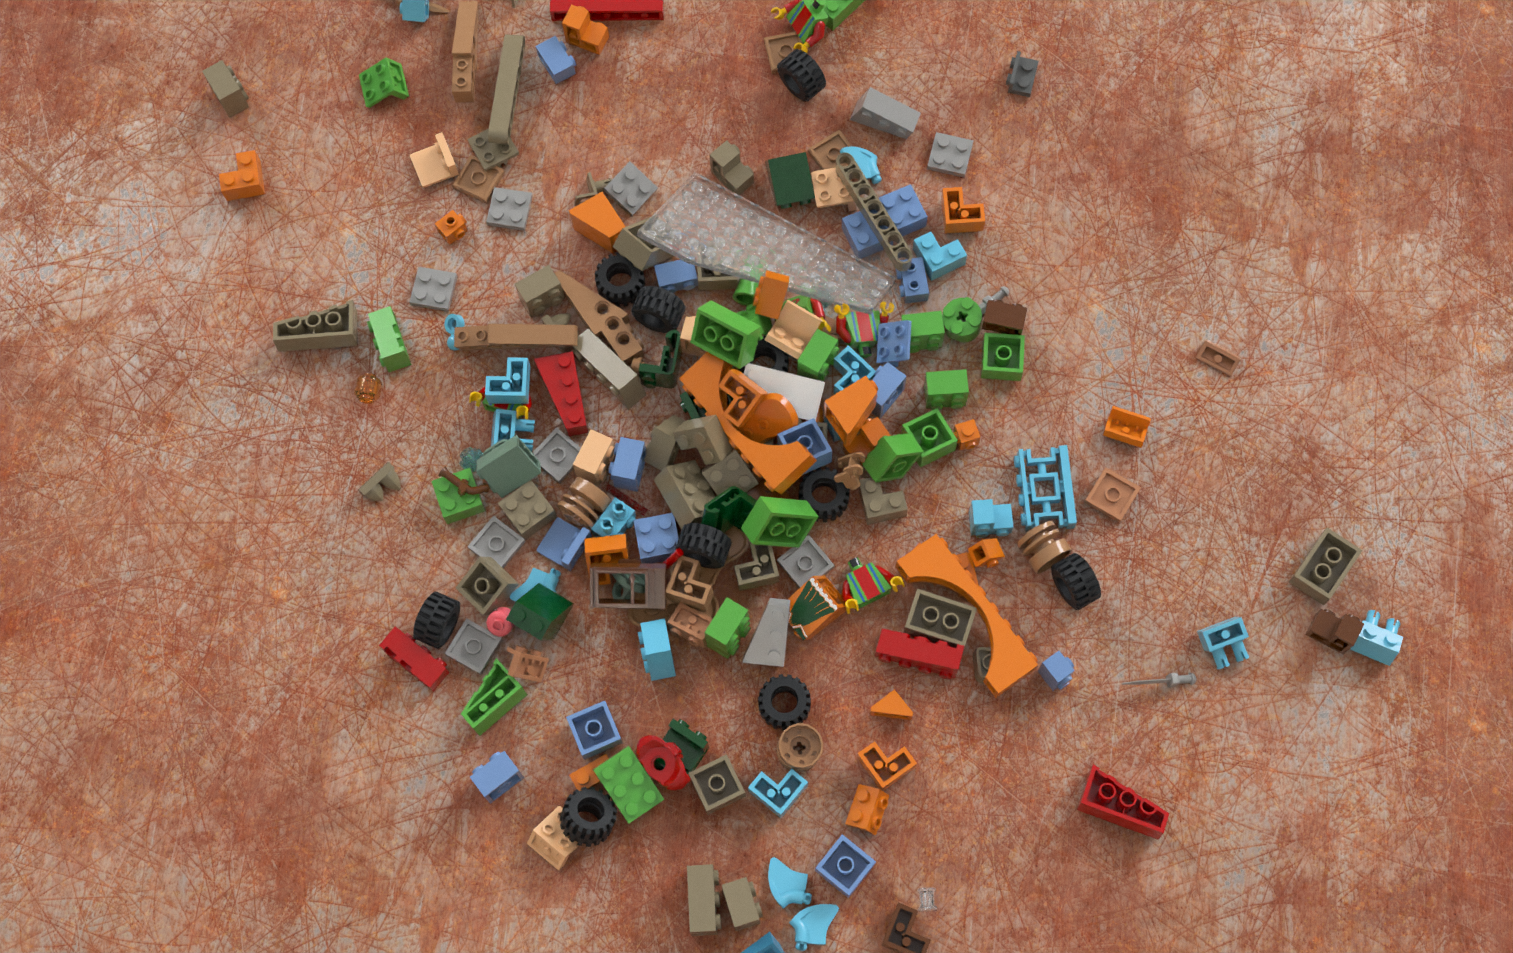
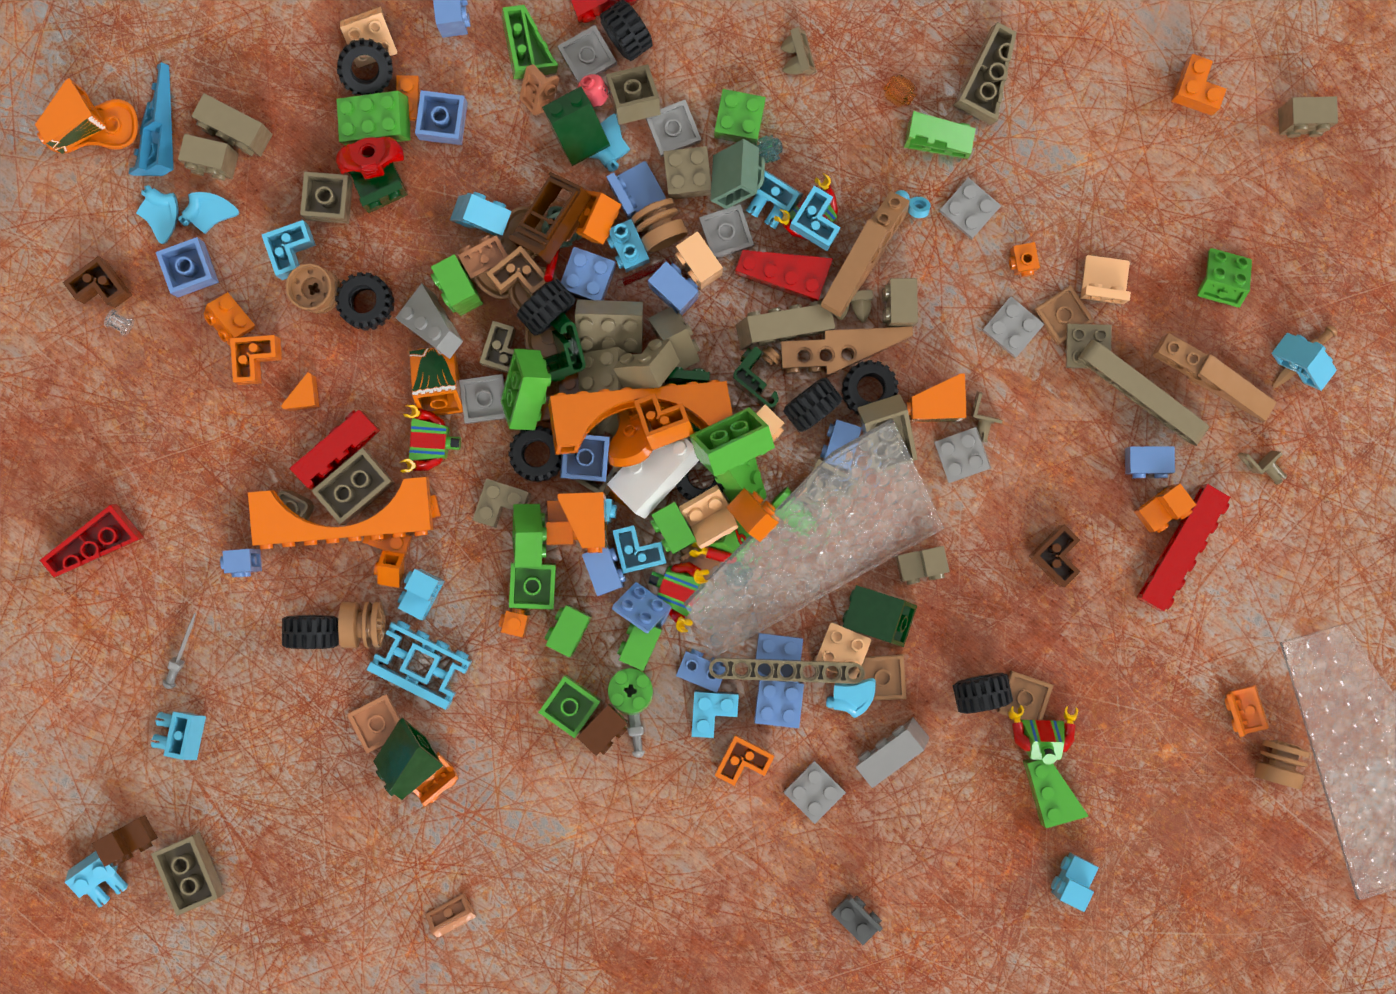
camera: 120 degrees right, 15 degrees up
reddish brown piece [439,466,490,497] -> none
medium nougat piece [834,452,865,490] -> none
none -> dark green slope [373,718,443,800]
none -> reddish brown brick [1029,524,1080,587]

